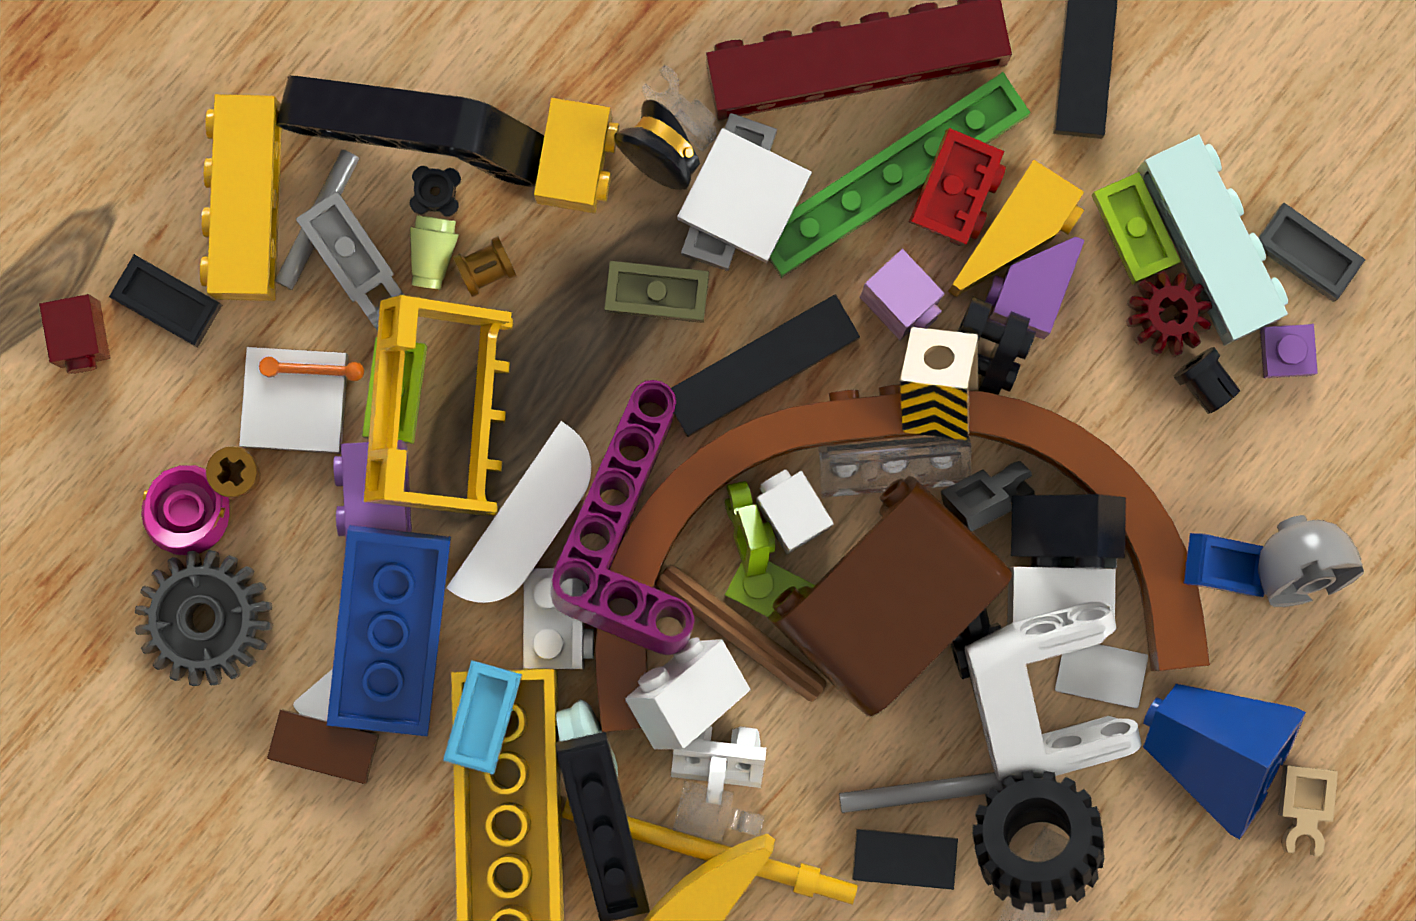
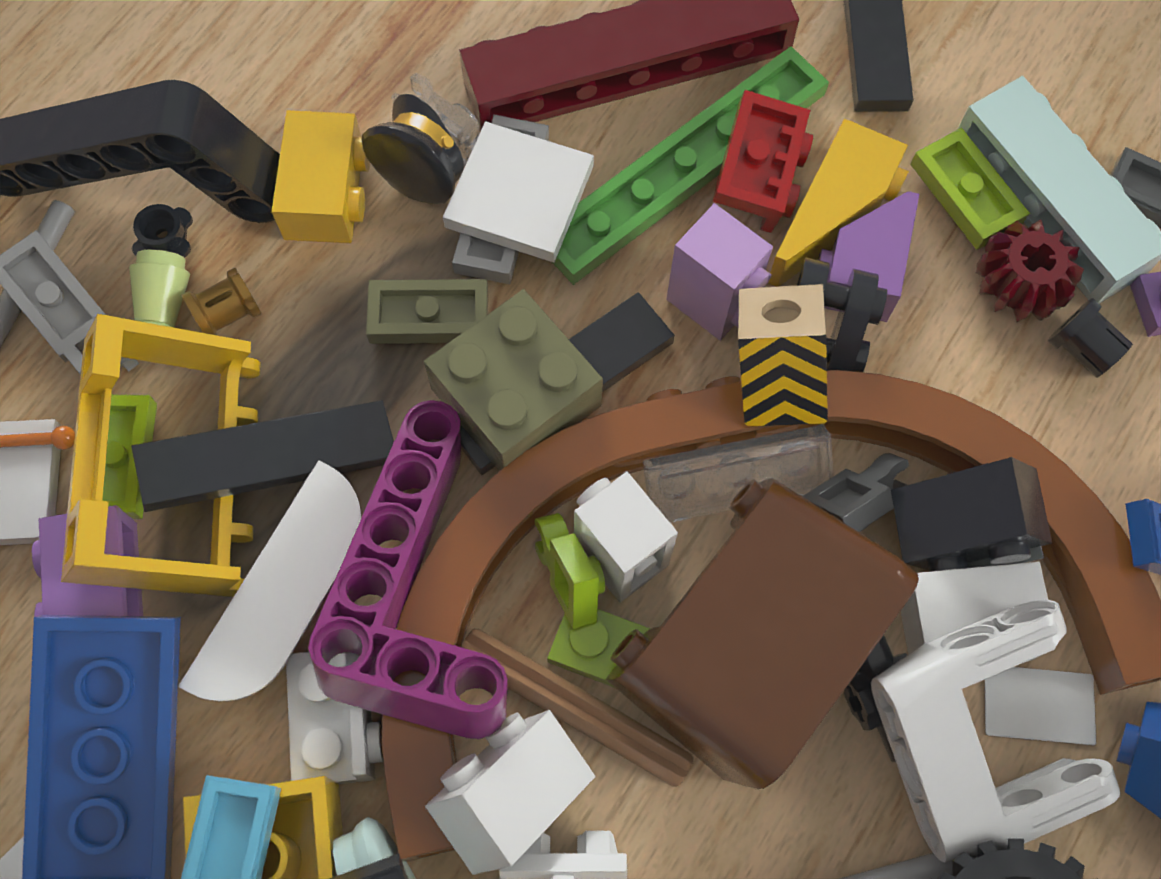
camera: 10 degrees left, 15 degrees down
none -> black tile [131,400,394,512]
none -> olive brick [424,289,603,471]

